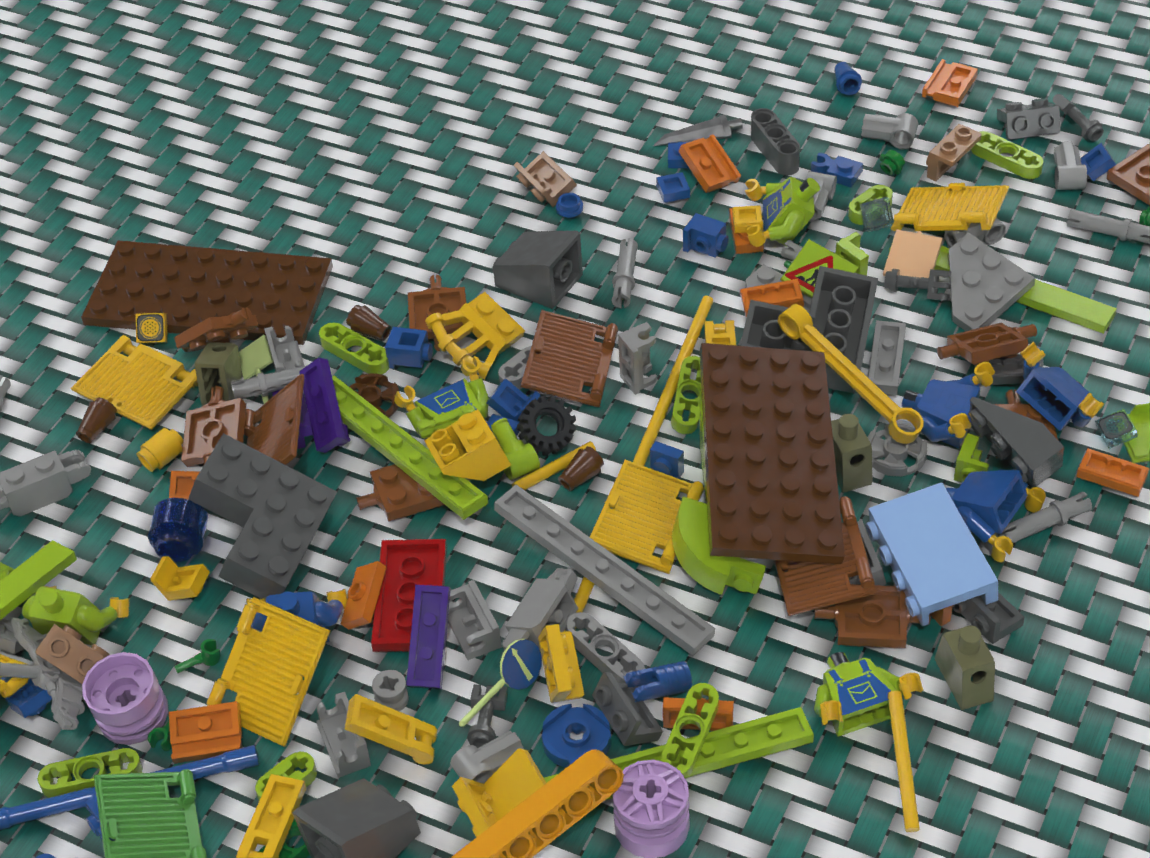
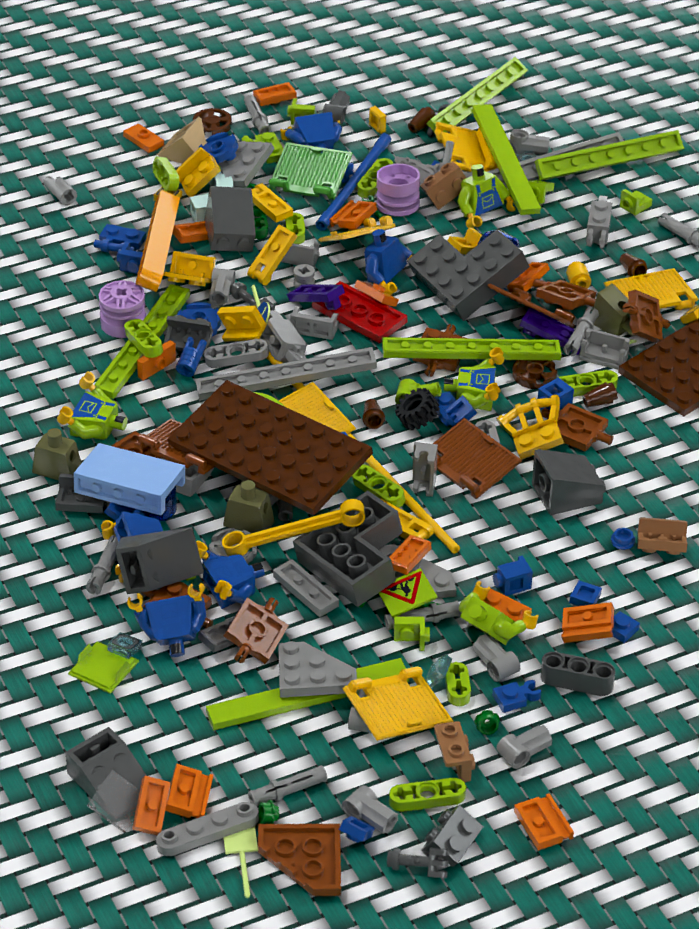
camera: 125 degrees right, 5 degrees down
green hand [174,639,220,674] -> none
dark purple hinge [299,357,350,453] -> none
lime axle [417,404,475,439] -> none
yellow slope [424,409,511,481] -> none
yellow bar [512,441,596,490] -> none
light grey pin [612,238,638,308] -> none
flat silver bar [653,115,743,146] -> none
yellow tile [732,206,763,233] -> none
blue cone [834,62,862,95] -> none
light nougat piece [883,229,943,278] -> none
dark grey hinge [884,269,951,300] -> none
yellow bar [888,691,920,832] -> none
orange plate [1076,448,1150,497] -> none

